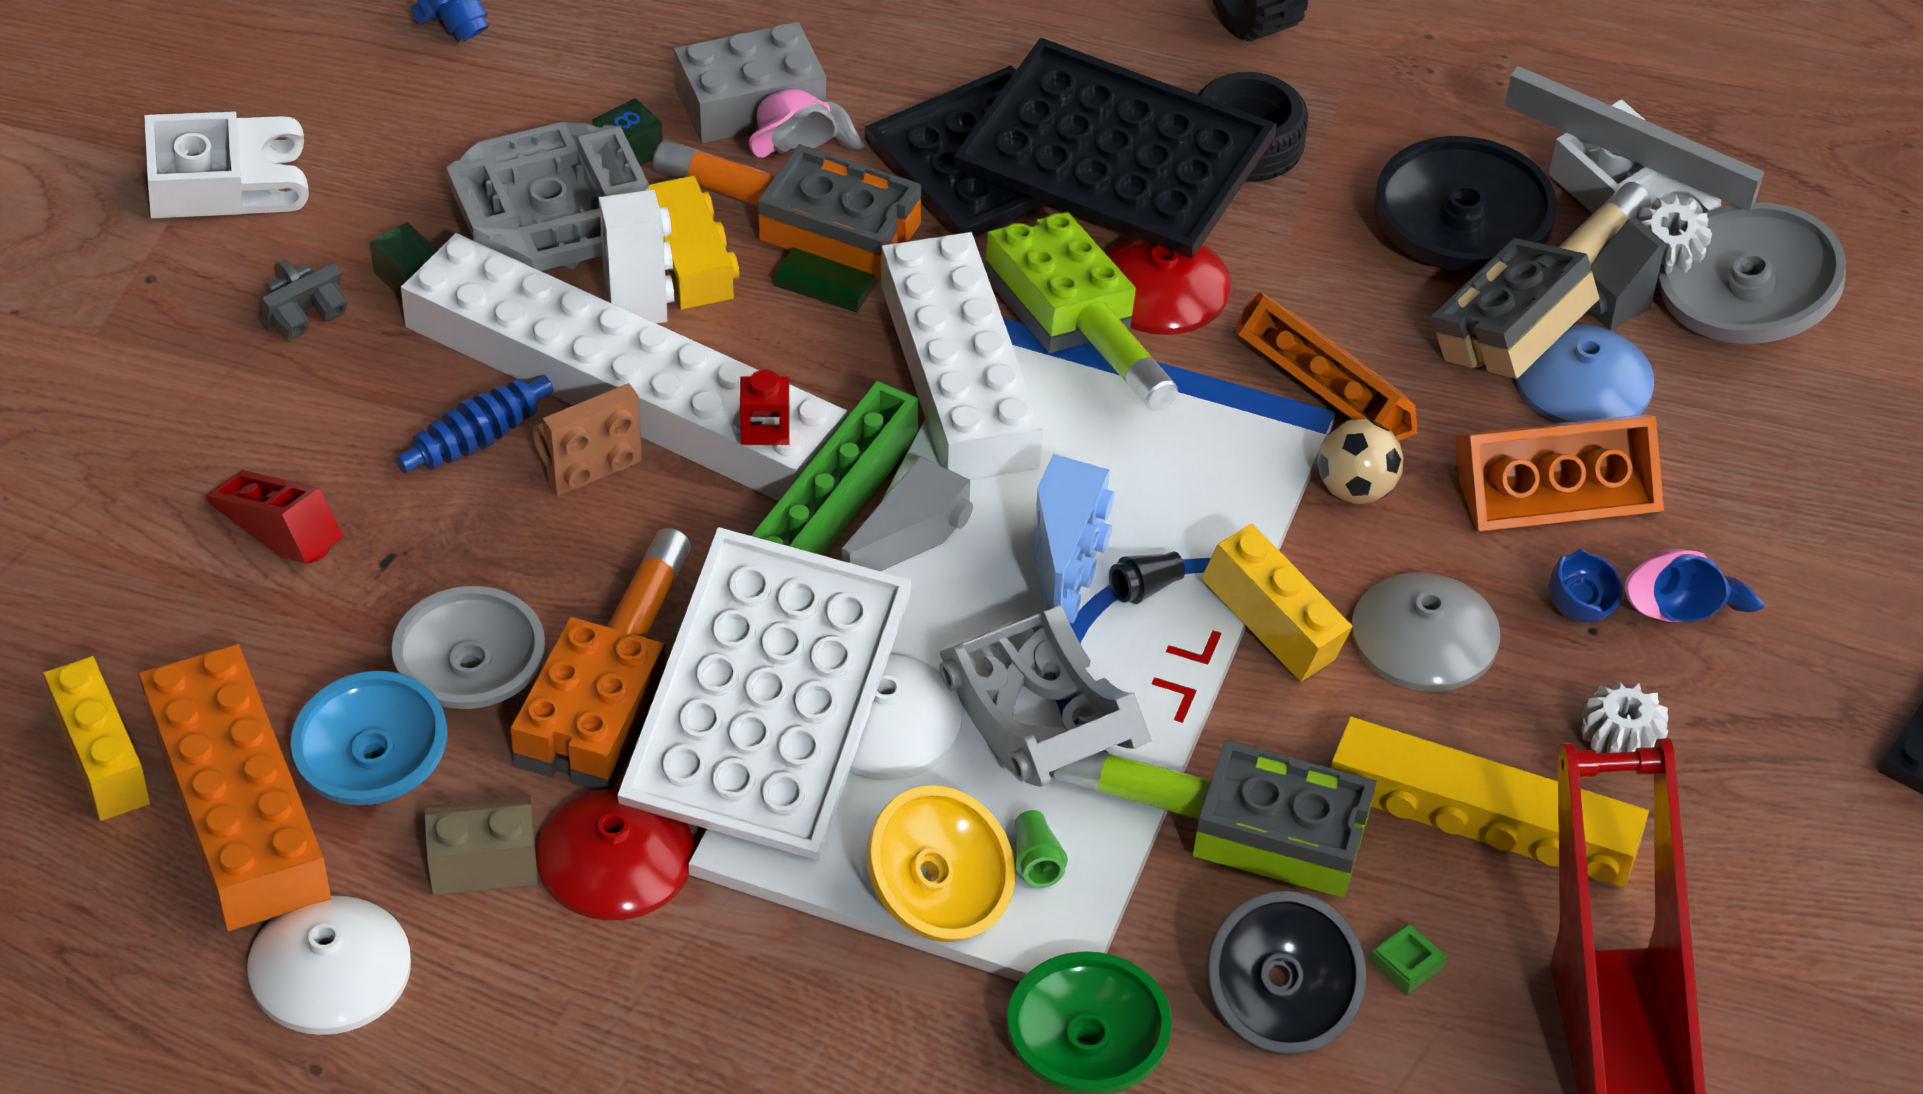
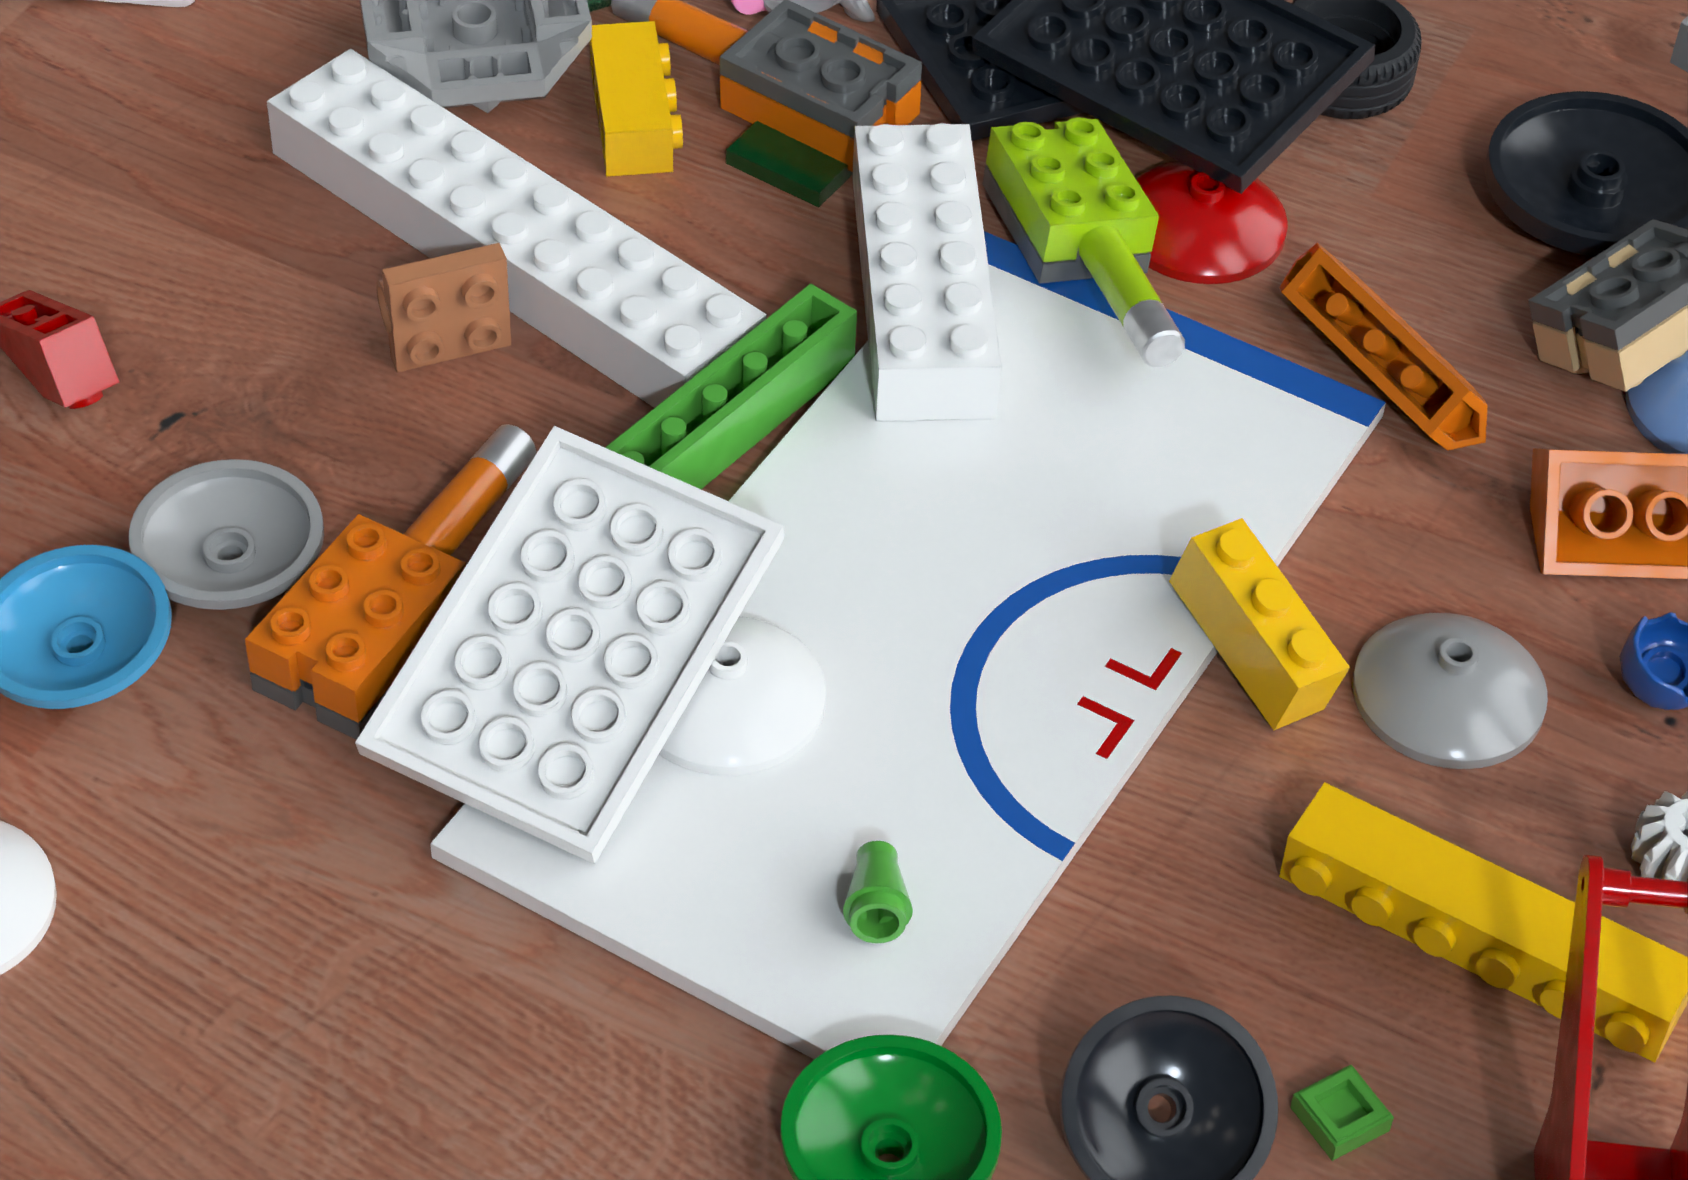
camera: 10 degrees right, 0 degrees up
dark grey hips [259,260,347,341] -> none
clear green brick [369,222,438,299] -> none
blue piece [396,376,554,474] -> none
dark tan slope [425,795,538,895] -> none
red dish [536,788,694,920] -> none
white brick [599,189,674,323] -> none
red brick [740,370,790,445] -> none
light grey slope [842,457,973,571] -> none
yellow dish [866,785,1015,942] -> none
light grey fence [939,605,1152,787] -> none
light blue slope [1033,454,1115,623] -> none
piece [1054,740,1377,898] -> none
black cone [1109,551,1185,604] -> none
tan piece [1318,419,1404,504] -> none

